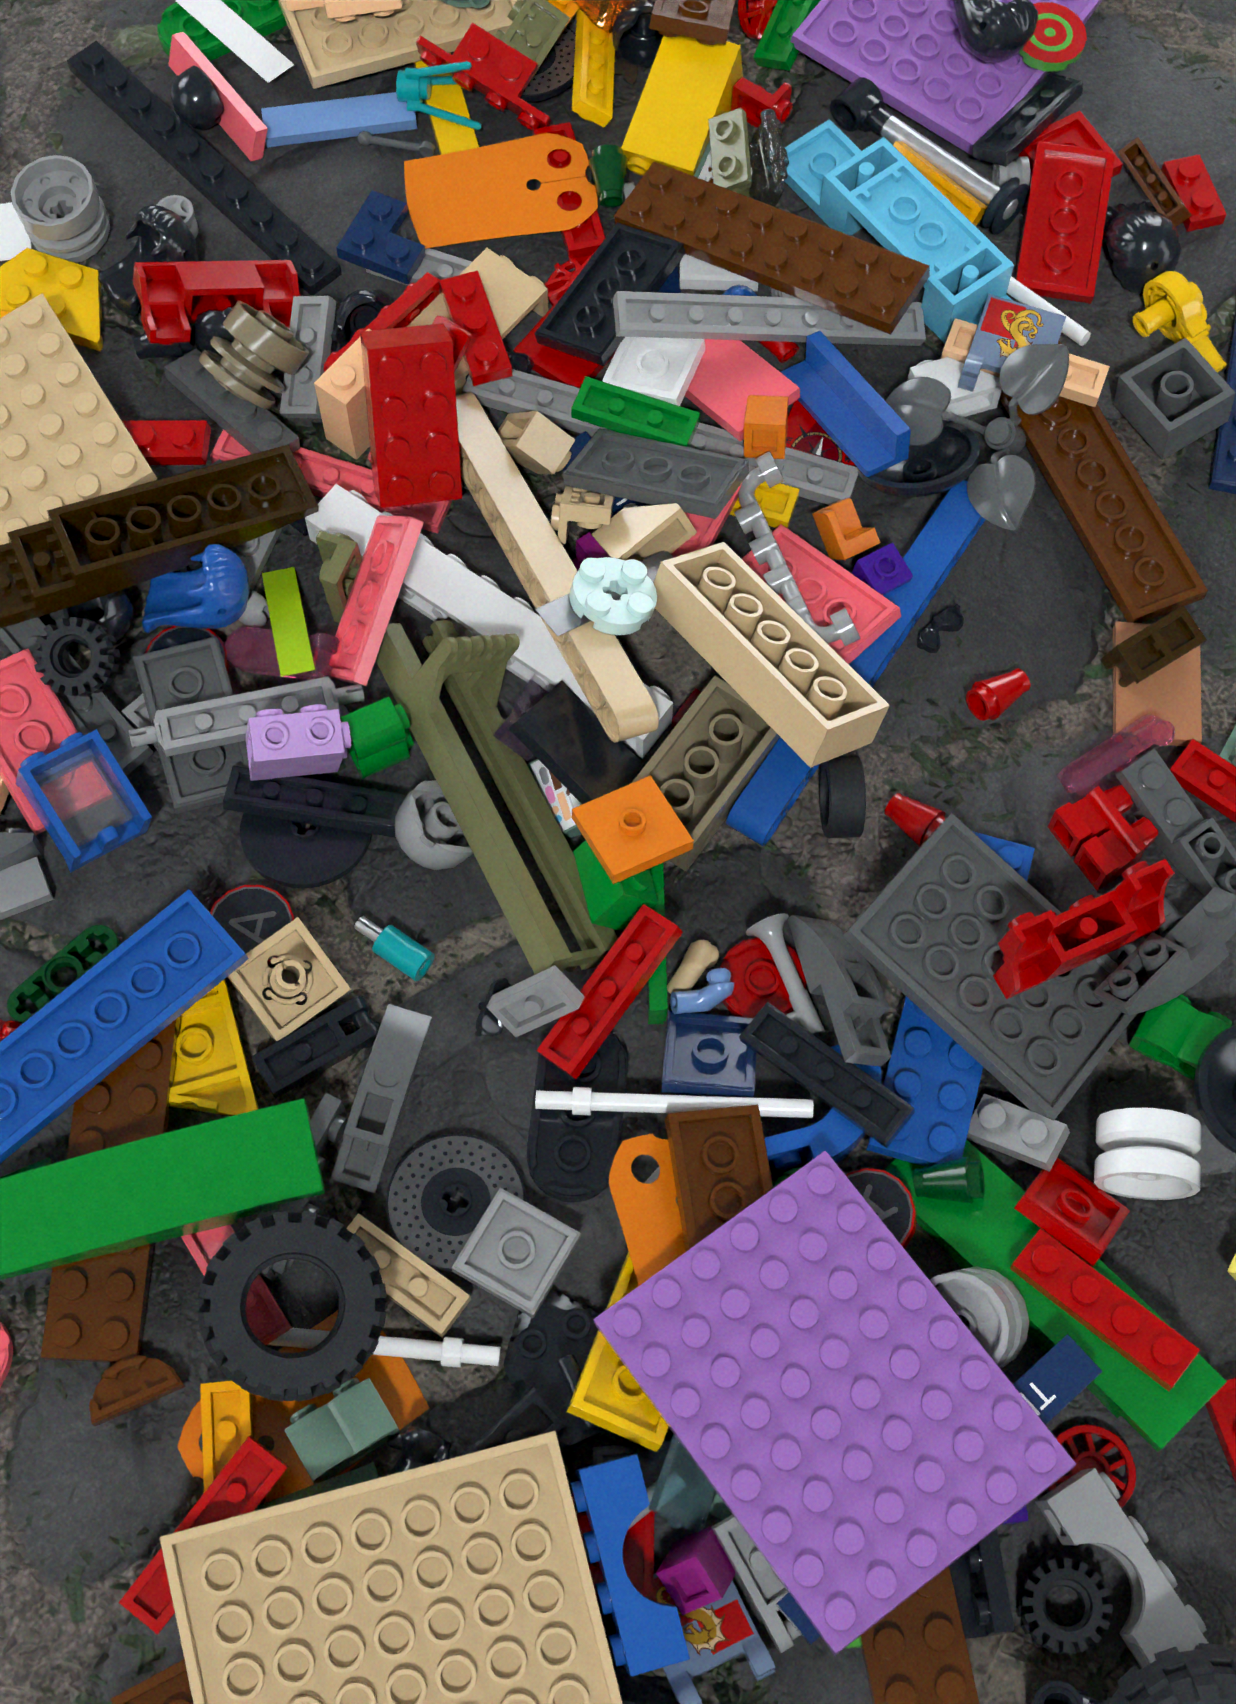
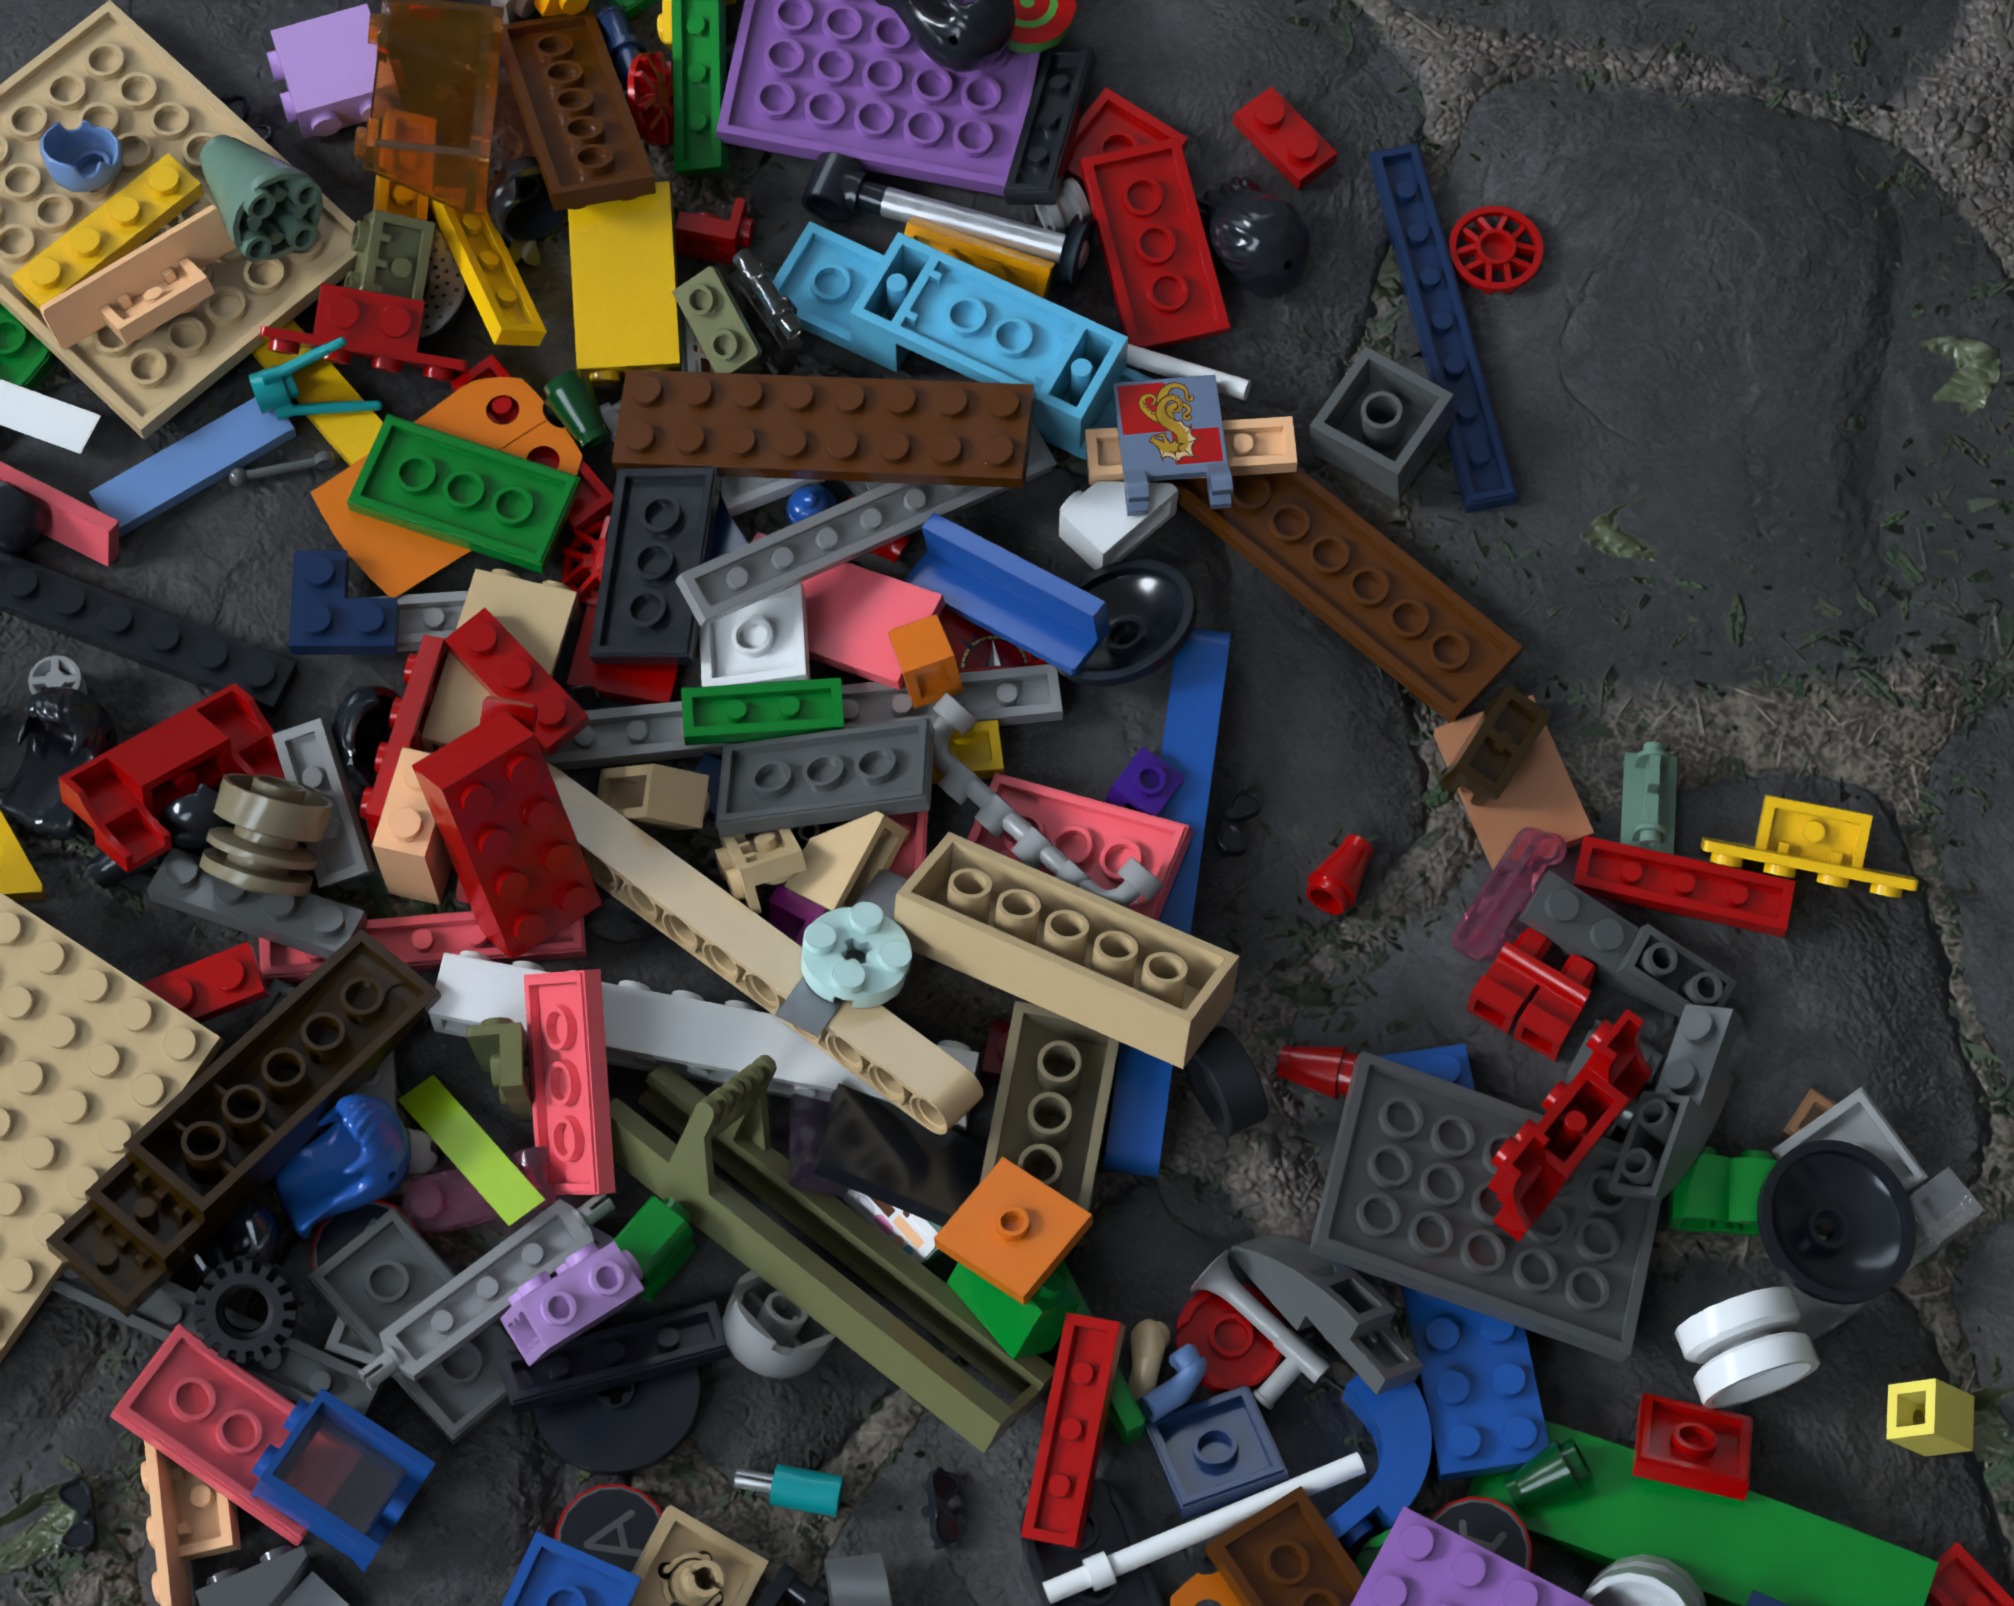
camera: 25 degrees left, 0 degrees up
light grey plate [487,965,585,1037] -> none
black tile [739,1002,915,1149] -> none
orange panel [812,498,880,560] -> none
dark grey plant [885,344,1069,531] -> none
light grey plate [967,1093,1070,1171] -> none
red plate [1010,1228,1200,1391] -> none
reddish brown piece [1118,137,1192,227] -> none
yellow pin [1132,271,1227,373] -> none
none -> green tile [347,414,582,574]

